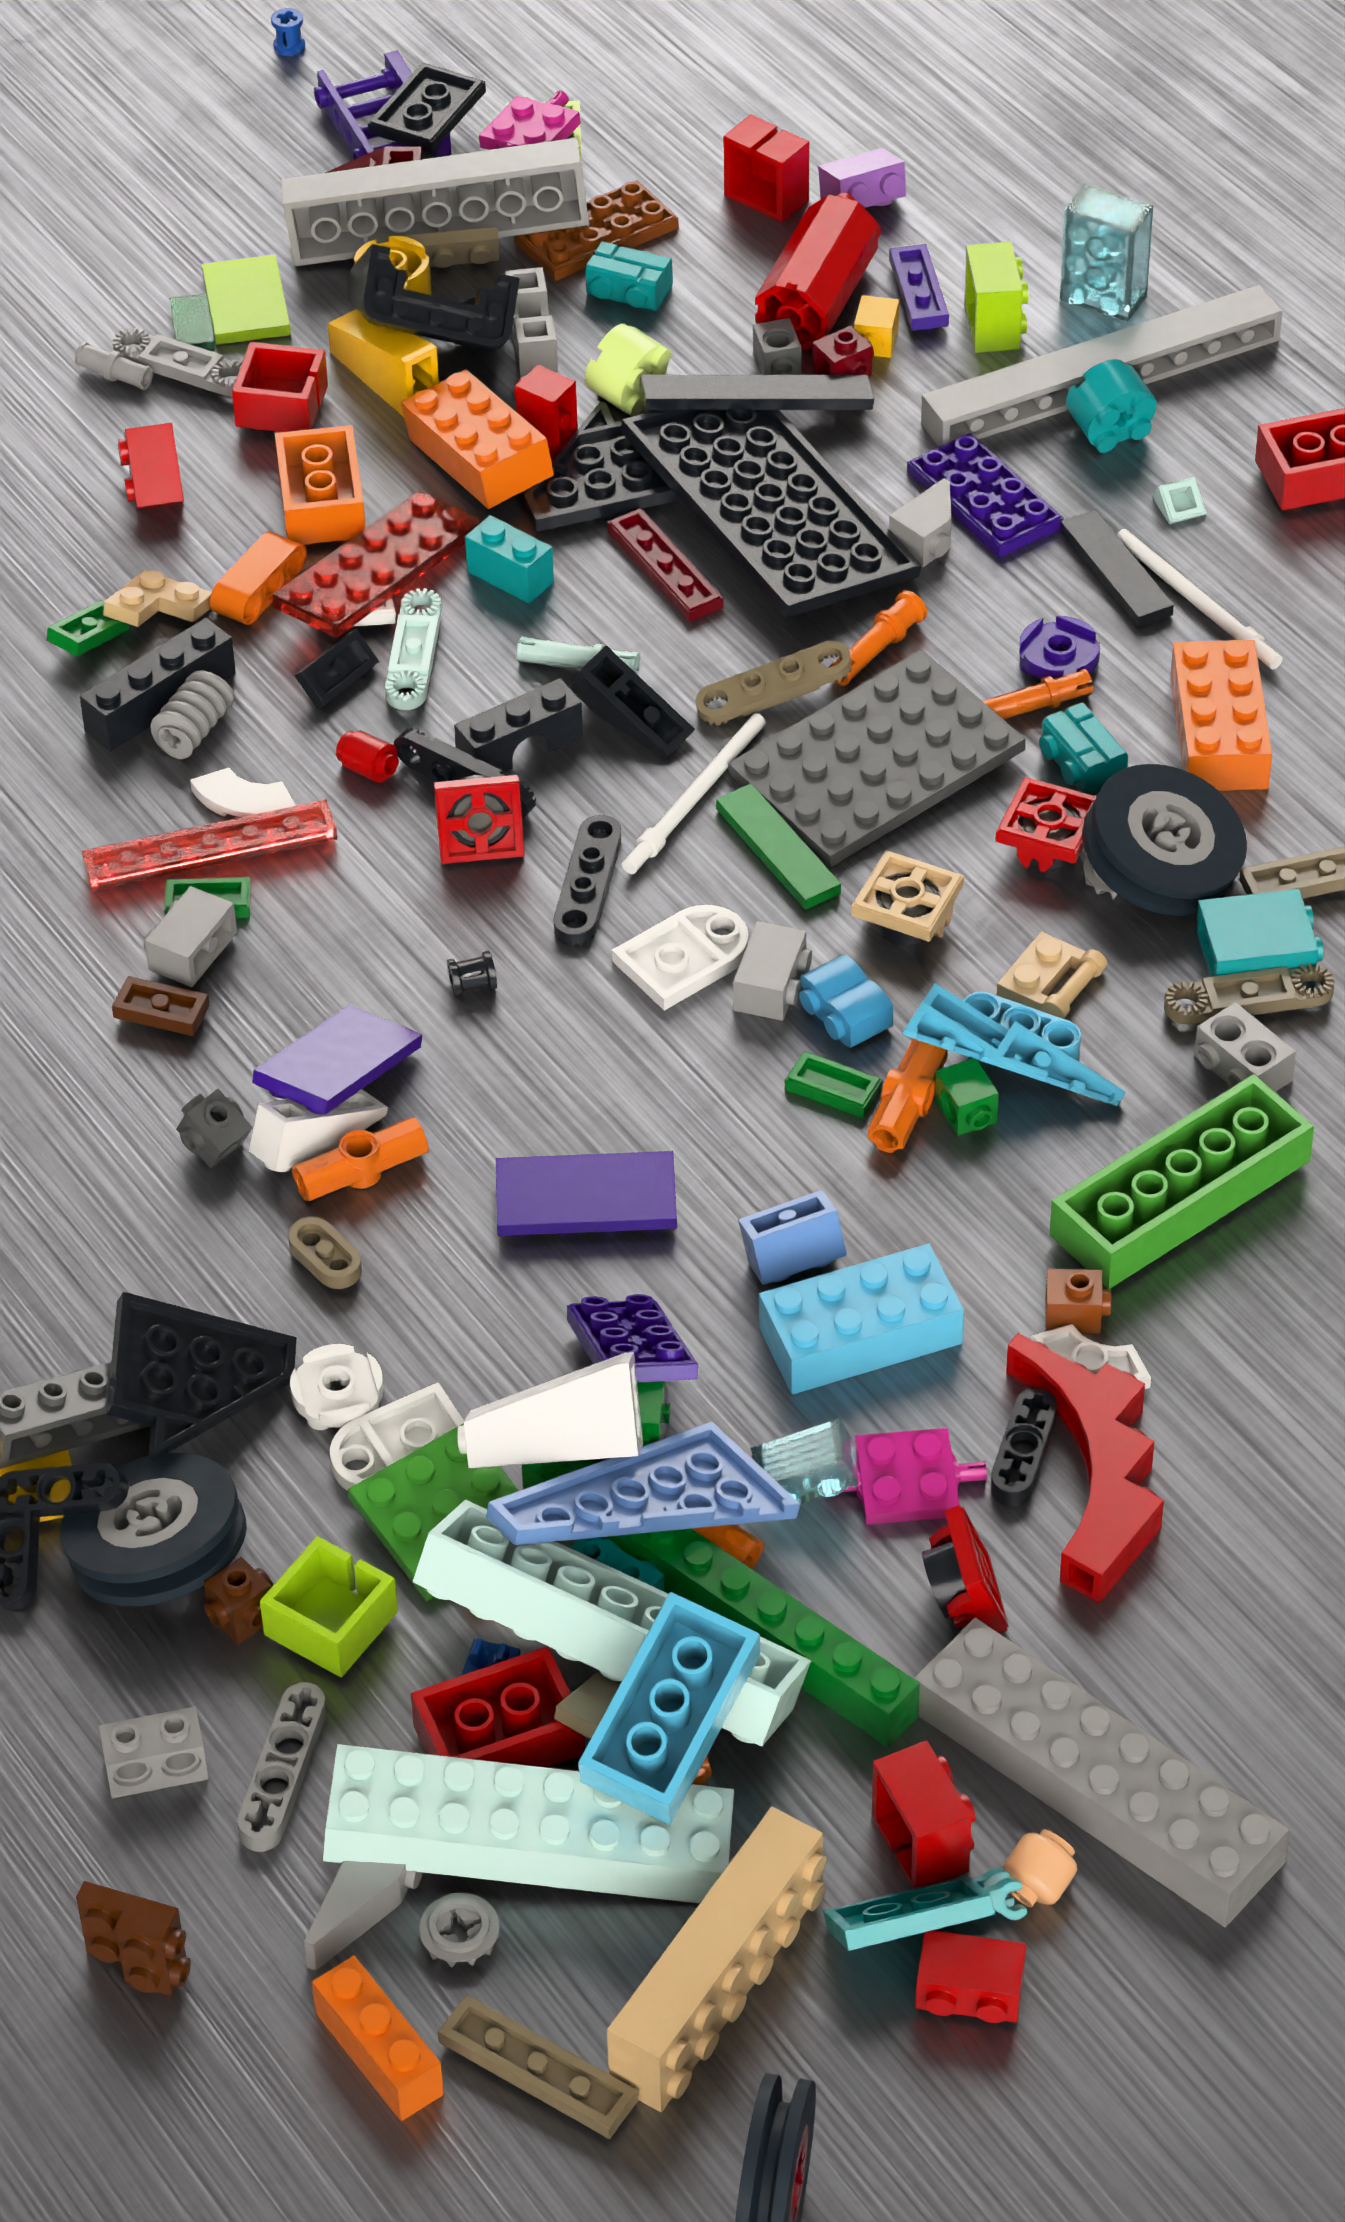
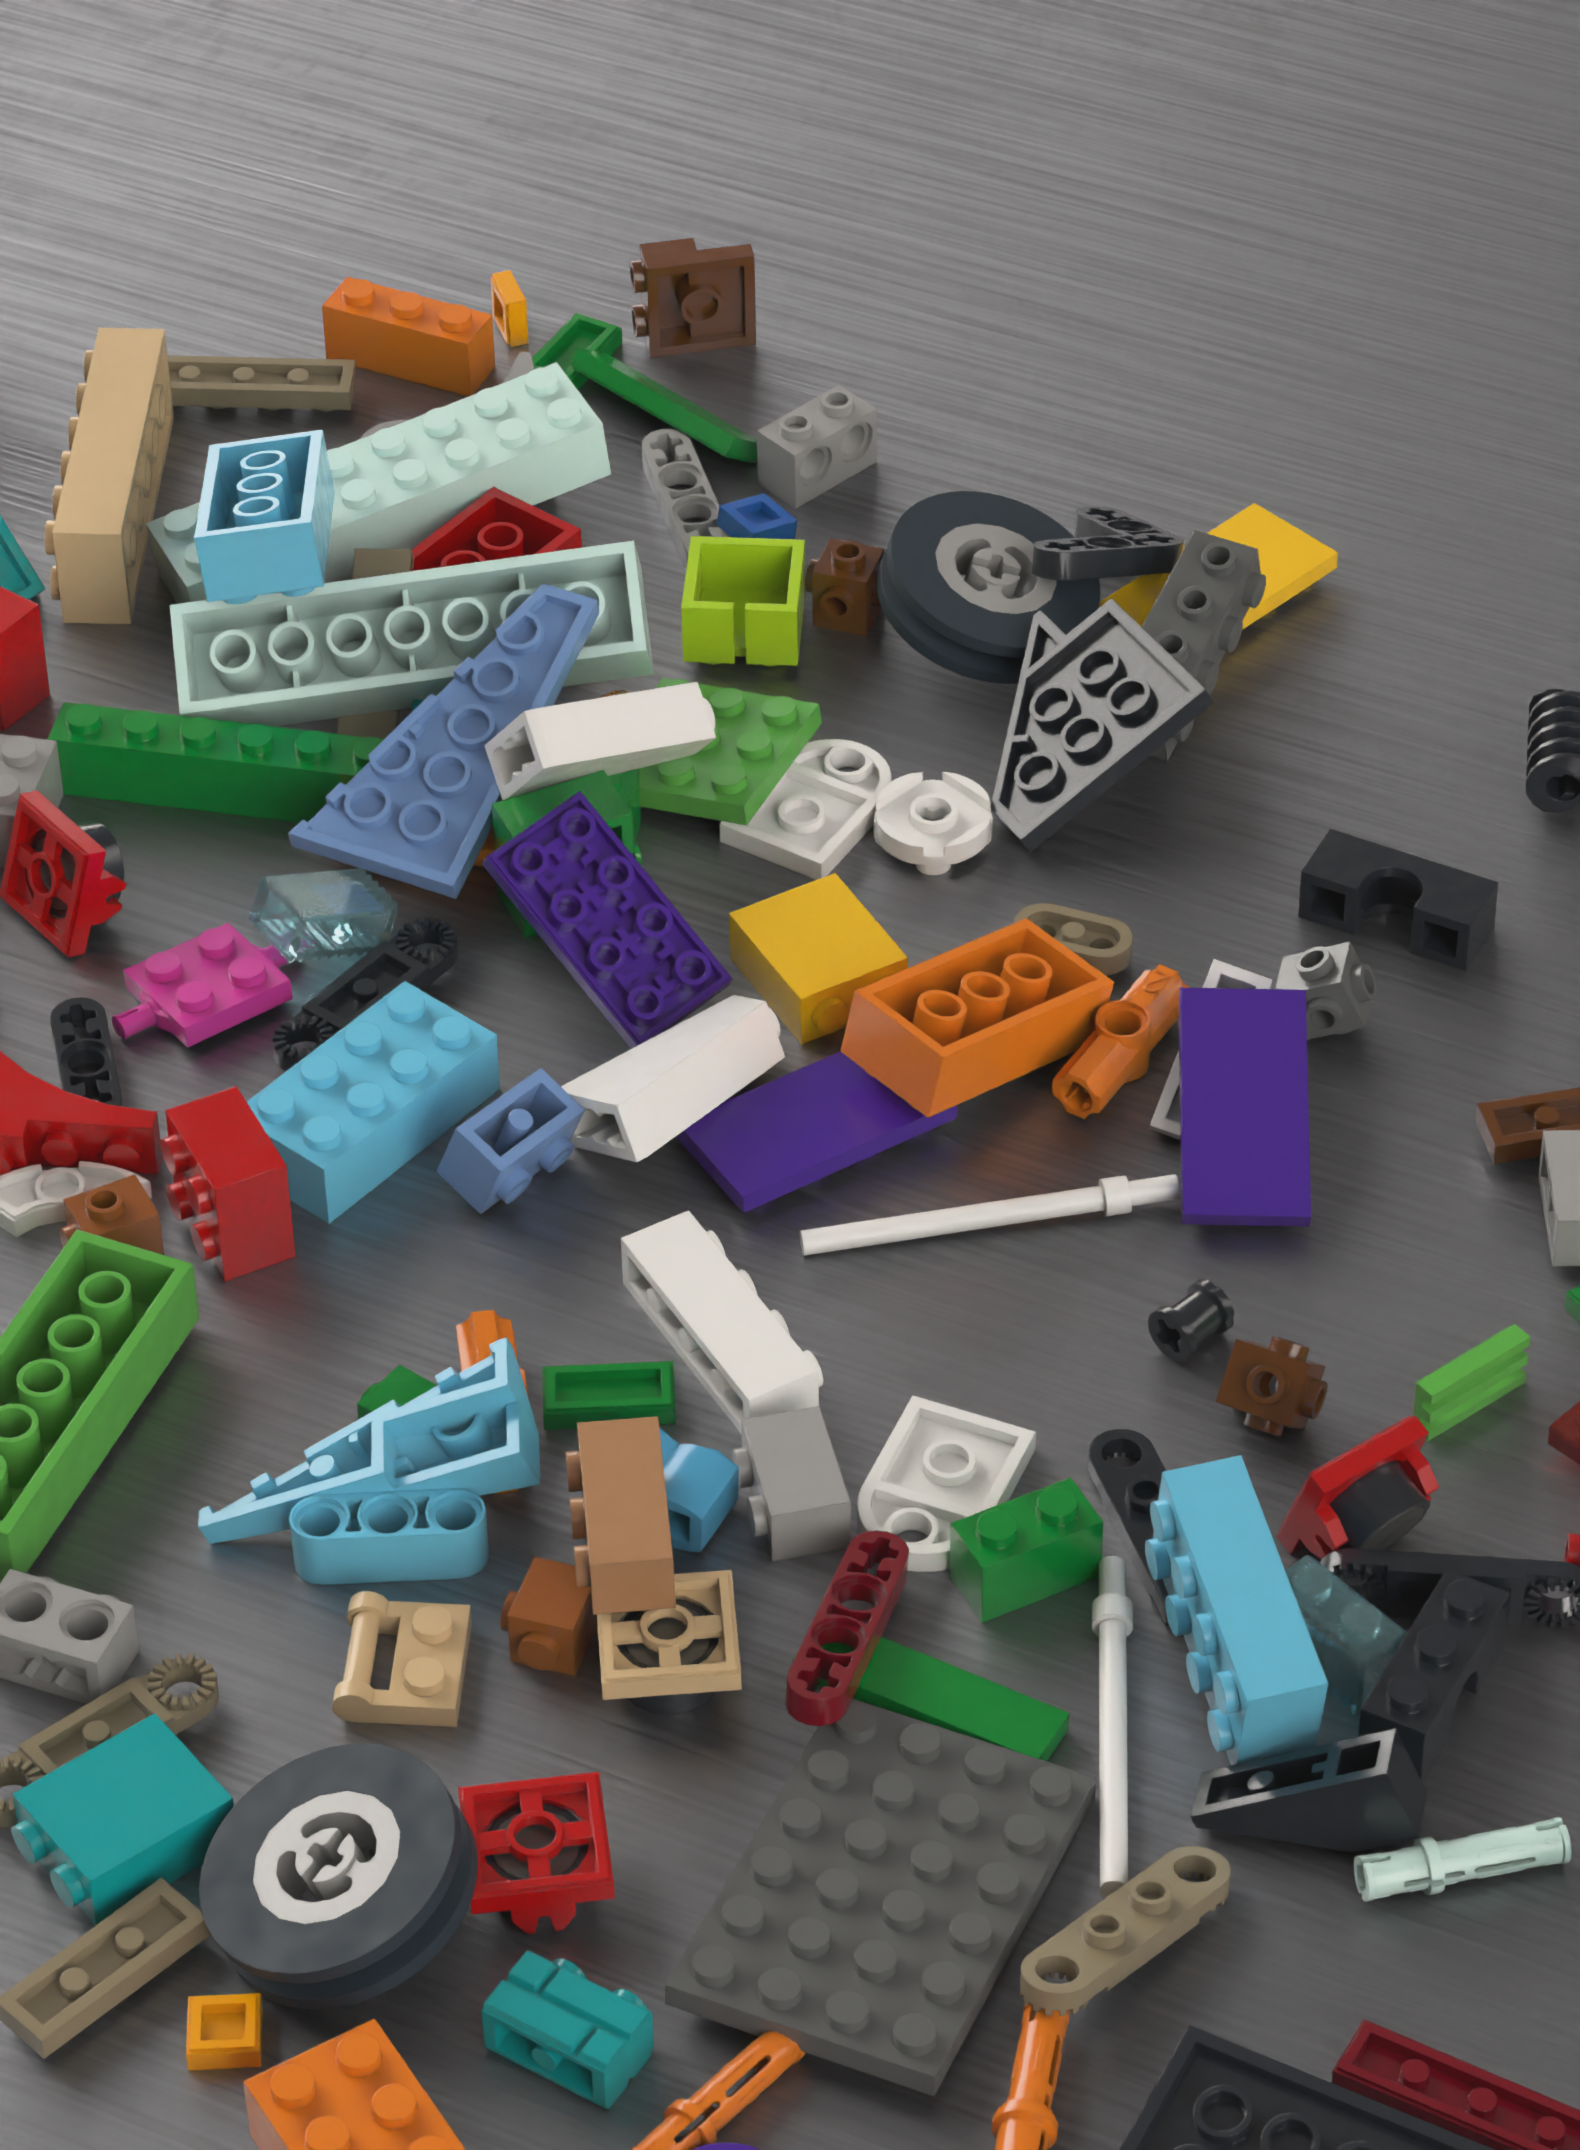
camera: 150 degrees right, 5 degrees down
none -> red brick [161,1086,296,1282]
none -> light orange tile [186,1993,262,2070]
none -> black plate [272,917,458,1071]
none -> light orange tile [490,270,528,348]
none -> dark orange brick [500,1557,598,1676]
none -> green tile [532,313,622,390]
none -> white slope [561,995,785,1162]
none -> medium nougat brick [566,1416,676,1615]
none -> green tile [570,347,758,463]
none -> white brick [621,1210,823,1435]
none -> blue tile [717,493,798,539]
none -> yellow brick [729,873,908,1044]
none -> dark red beam [785,1530,909,1726]
none -> white bar [799,1174,1180,1256]
none -> orange brick [840,918,1114,1118]
none -> green brick [950,1477,1103,1623]
none -> medium azure brick [1145,1455,1328,1765]
none -> reddish brown brick [1216,1336,1328,1436]
none -> clear light blue brick [1285,1555,1407,1715]
none -> black arch [1298,829,1498,971]
none -> bright green tile [1413,1324,1530,1442]

